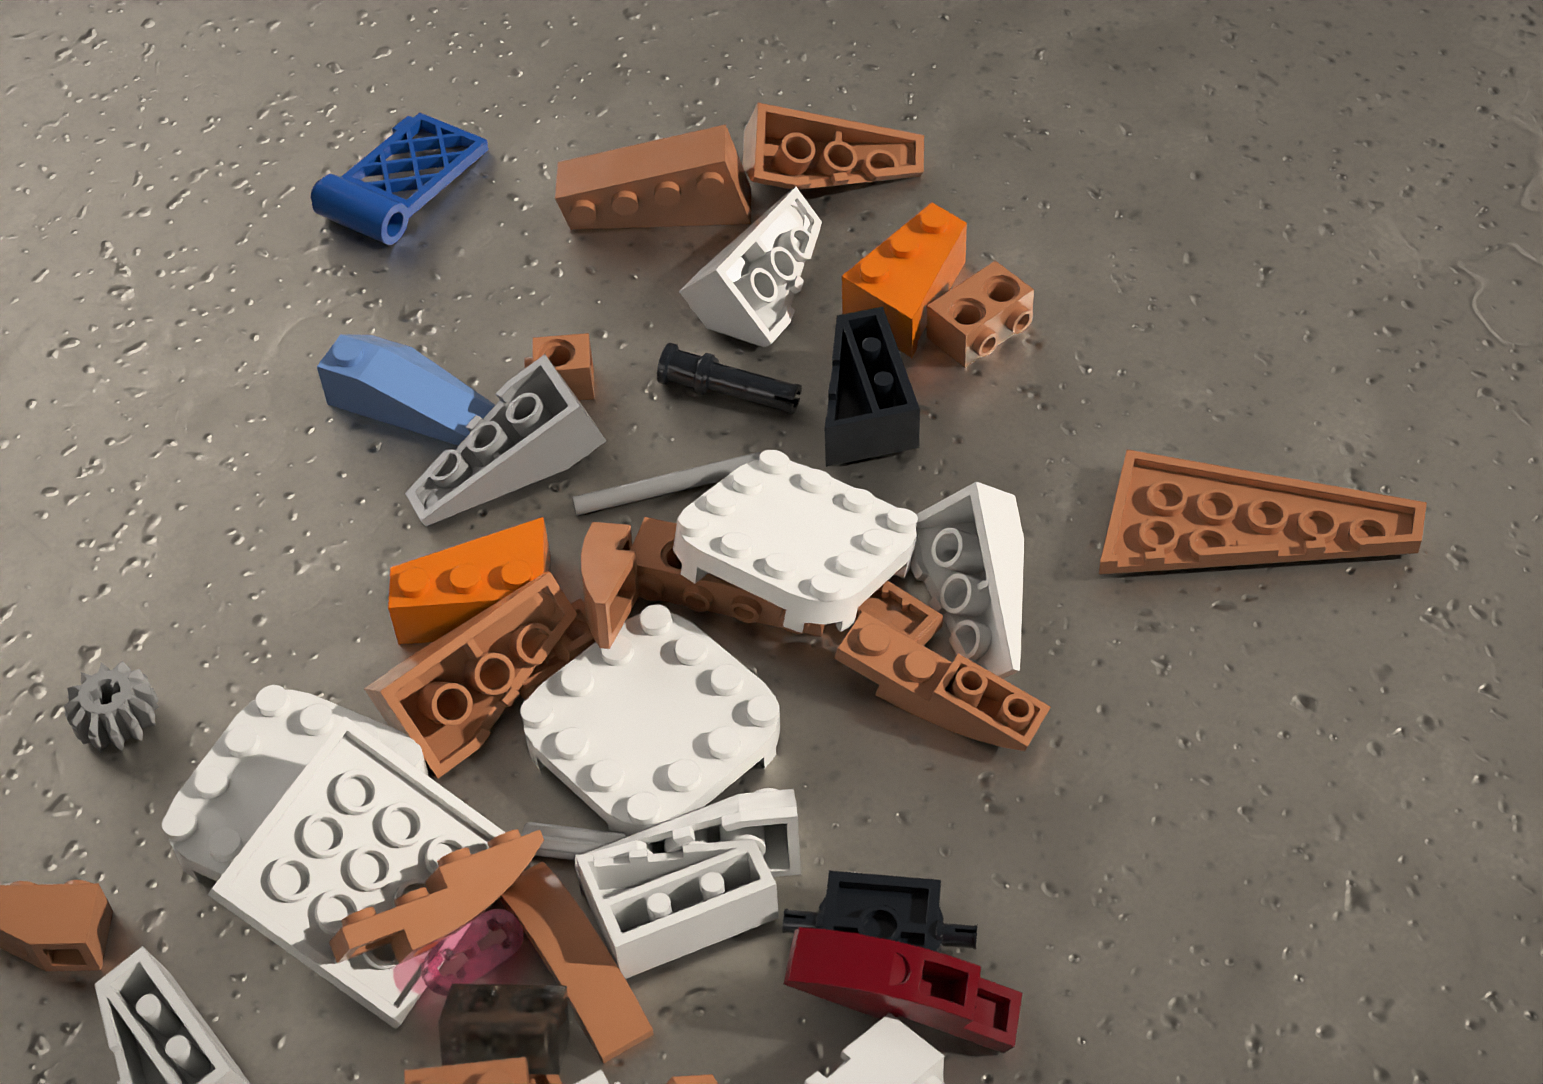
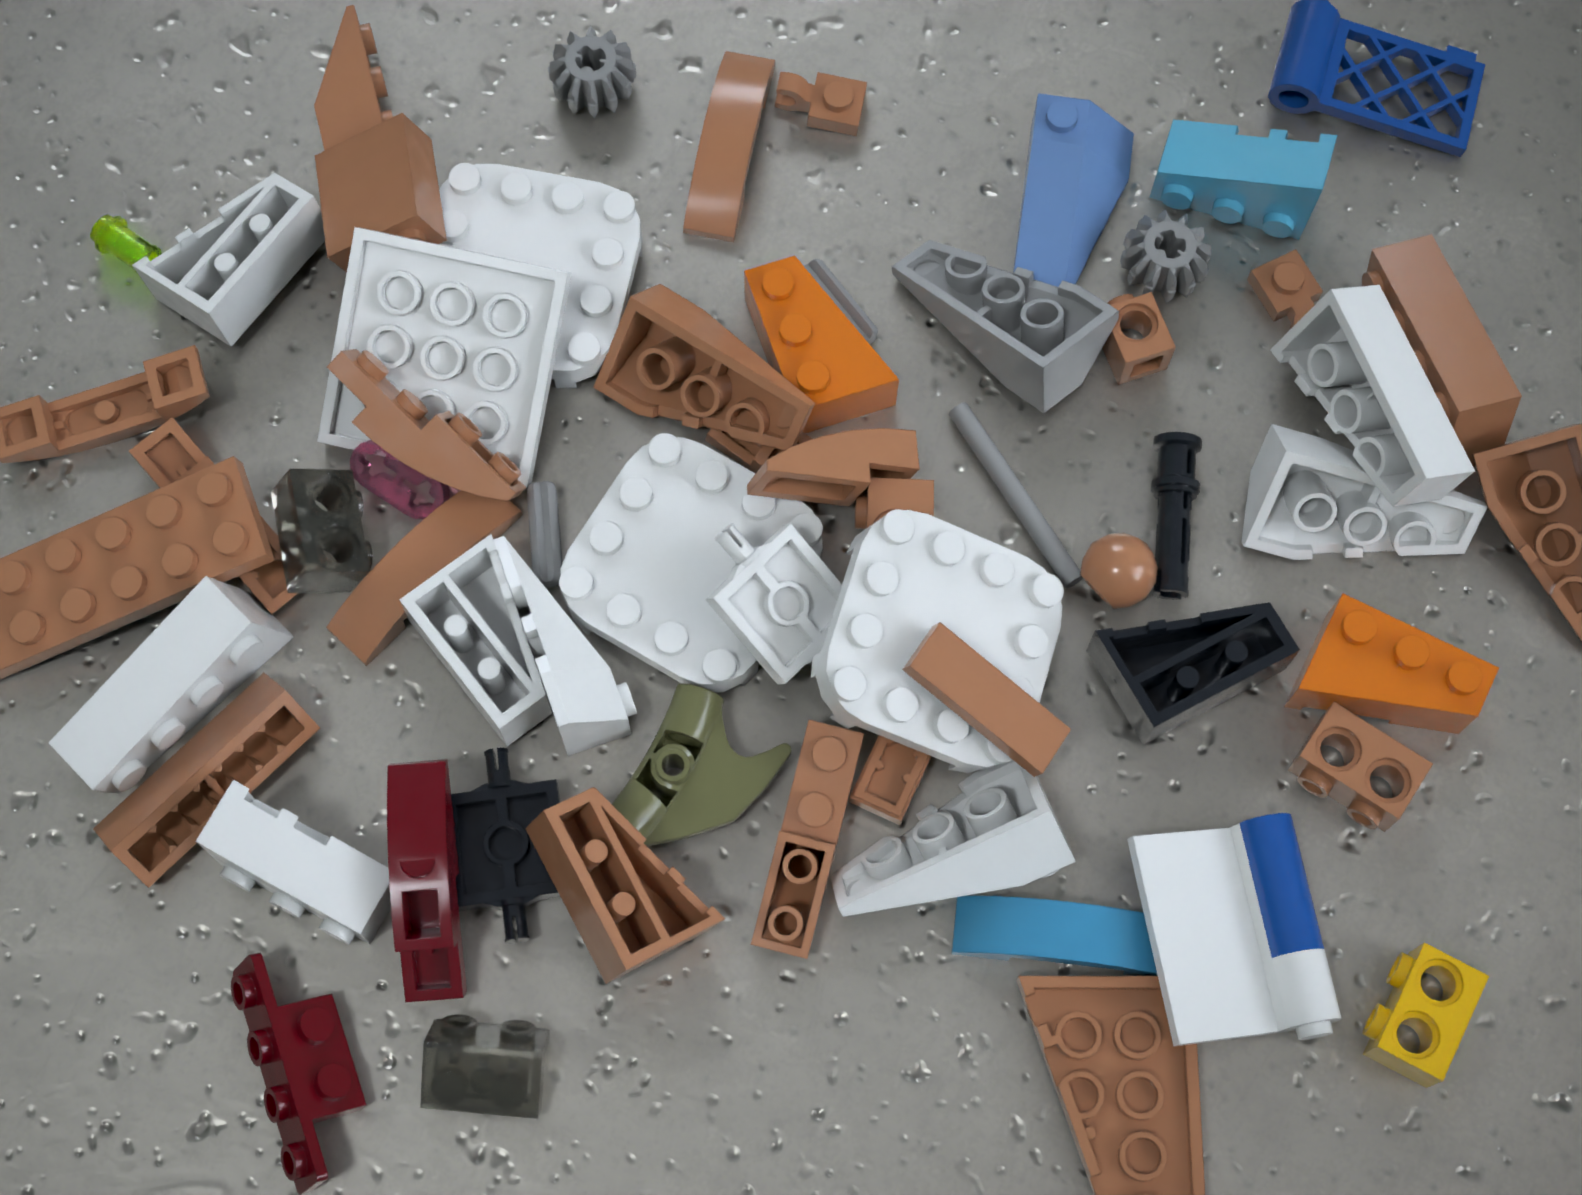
camera: 70 degrees right, 20 degrees up
none -> nougat brick [315,113,447,273]
none -> clear smoke bracket [420,1014,550,1119]
none -> nougat wedge [526,787,725,984]
none -> olive pin [612,684,791,847]
none -> nougat slope [683,51,775,242]
none -> white plate [706,523,842,685]
none -> nougat plate [774,72,867,136]
none -> nougat tile [902,622,1071,777]
none -> dark azure slope [951,896,1158,976]
none -> nougat piece [1080,532,1158,609]
none -> light grey gear [1120,209,1212,304]
none -> white door [1127,813,1342,1046]
none -> medium azure wedge [1149,119,1338,240]
none -> nougat plate [1247,249,1323,330]
none -> white wedge [1270,285,1475,507]
none -> yellow brick [1362,942,1489,1088]

